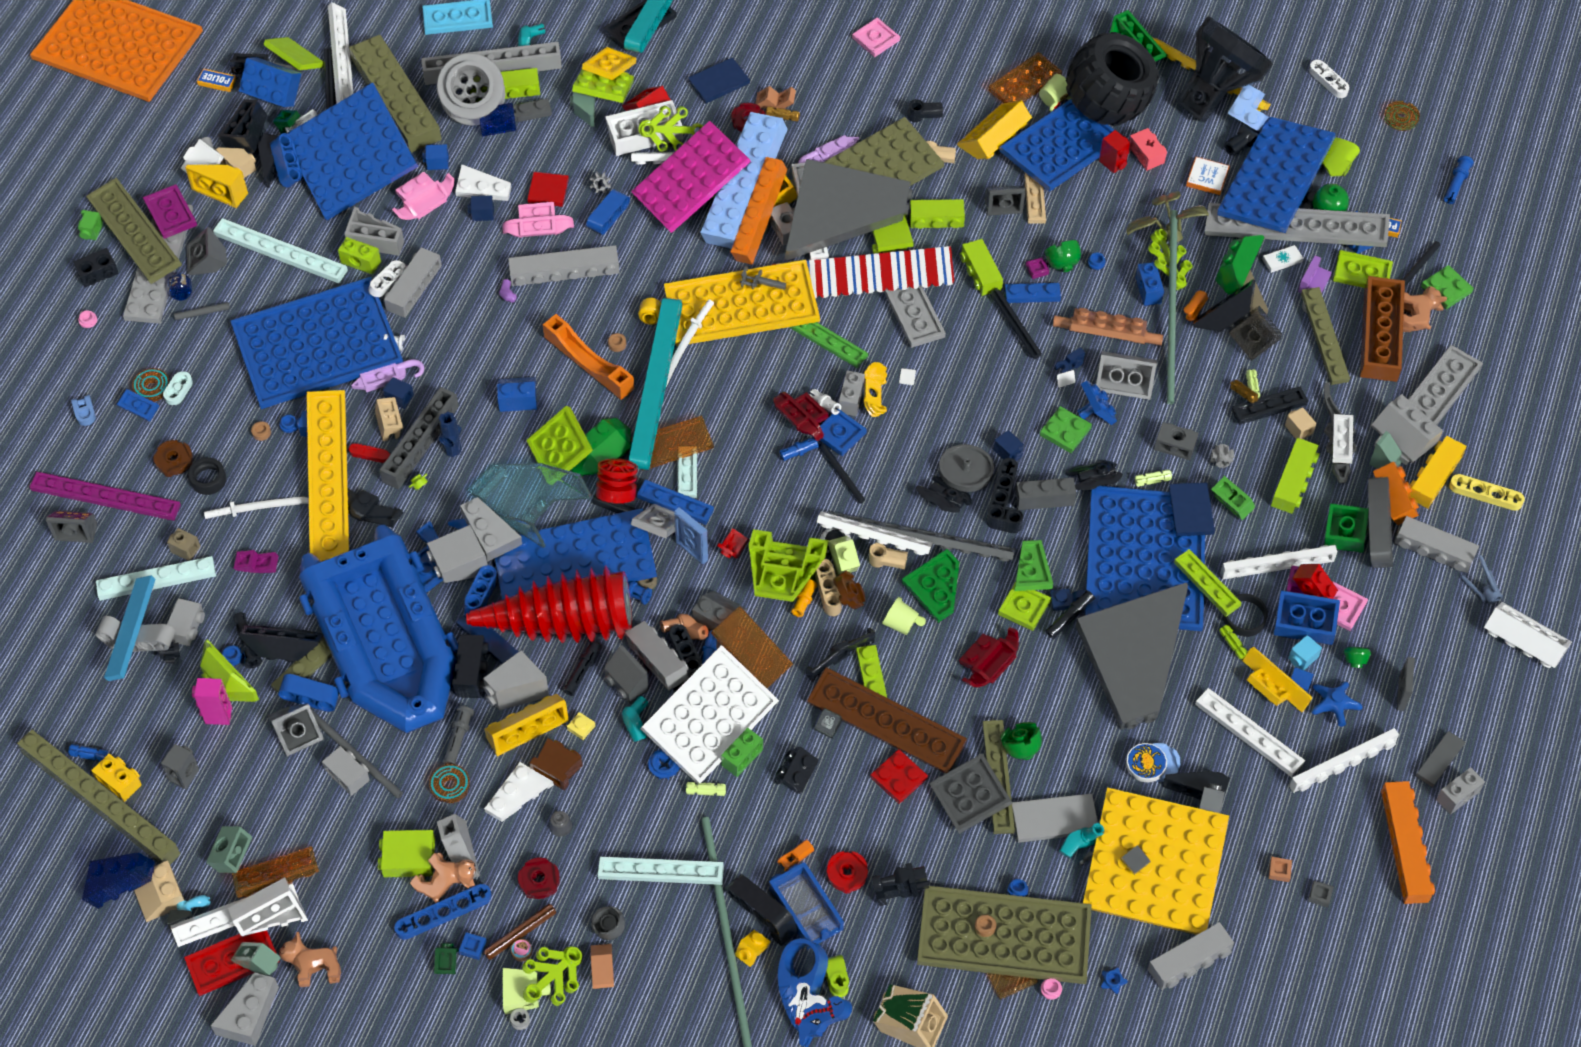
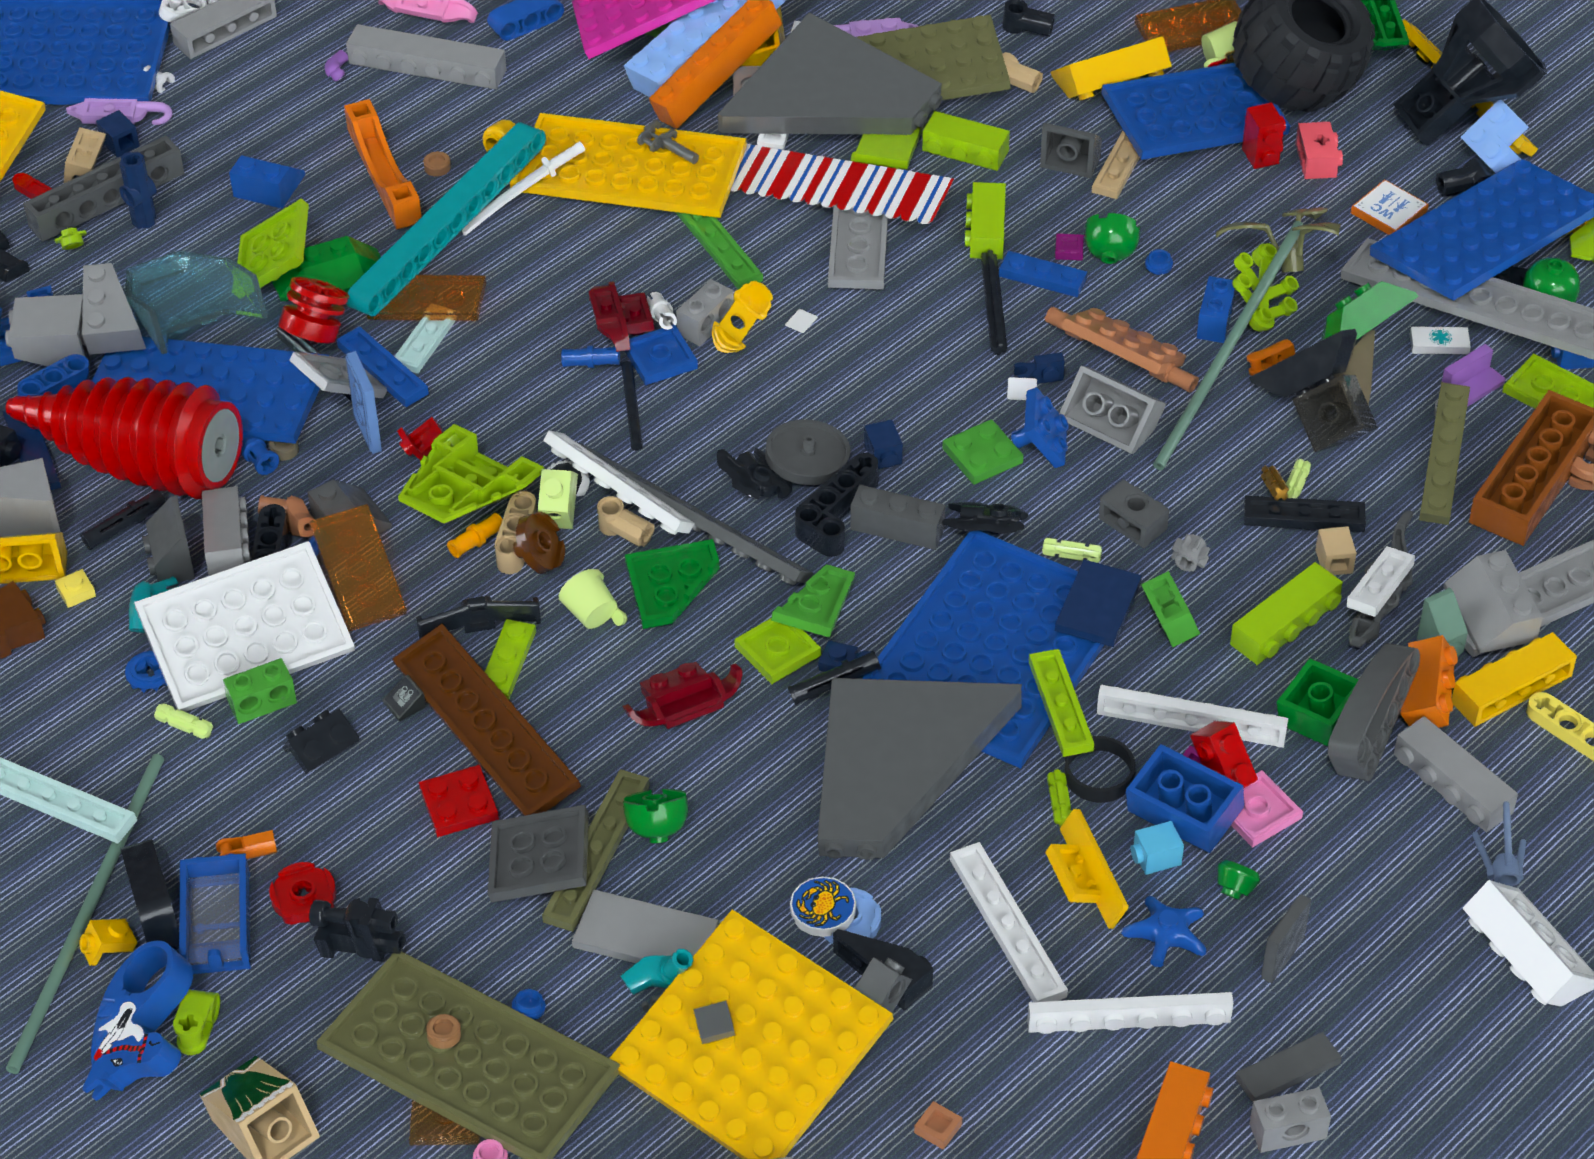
camera: 25 degrees right, 10 degrees down
blue tile [1291,667,1314,692] -> none

